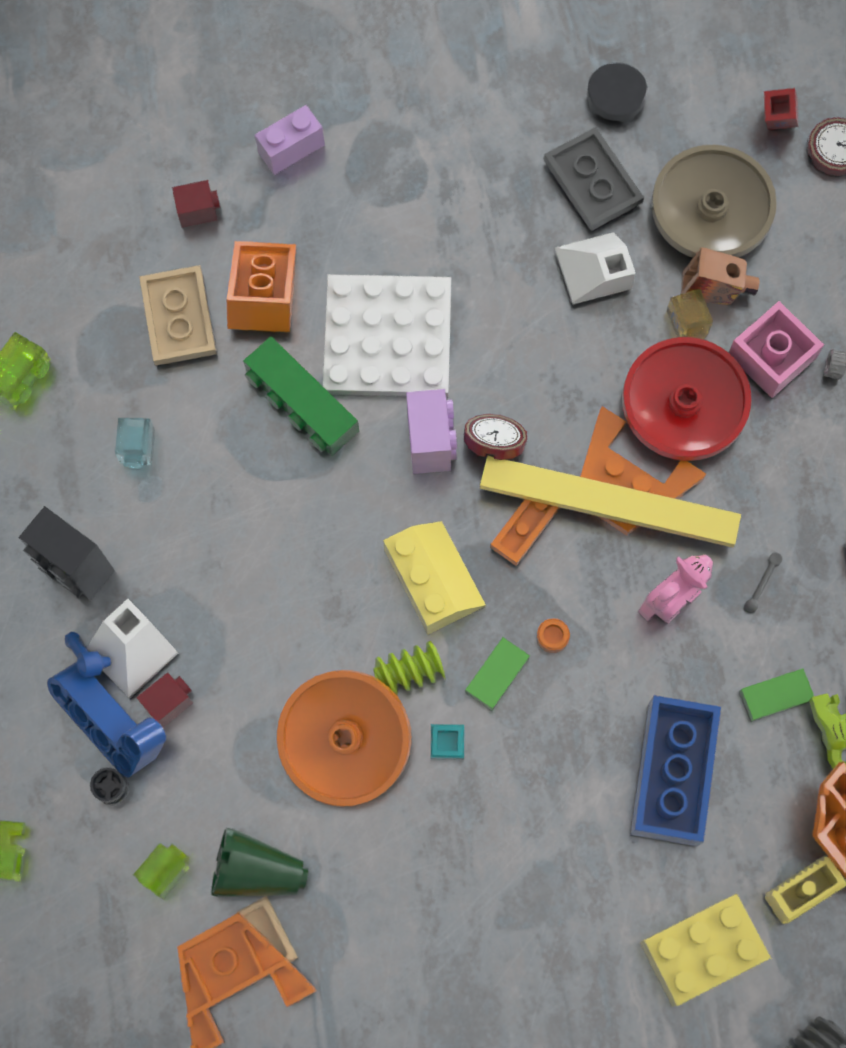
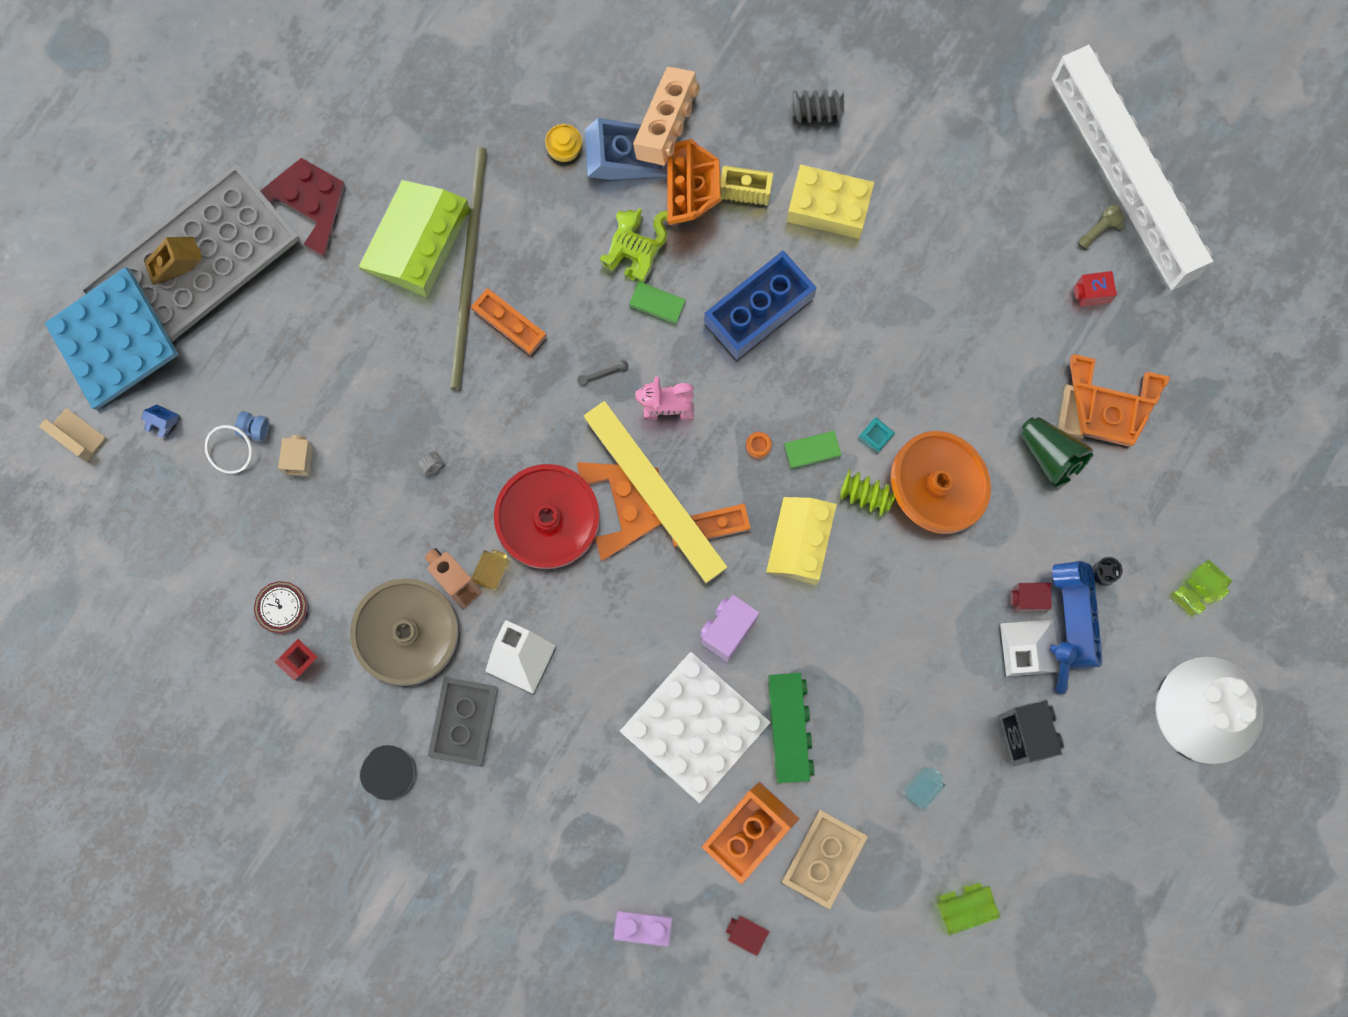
camera: 140 degrees left, 5 degrees up
clear neon green brick [133,843,191,900] -> none
tile [463,414,527,460] -> none
bright pink brick [729,301,824,398] -> none

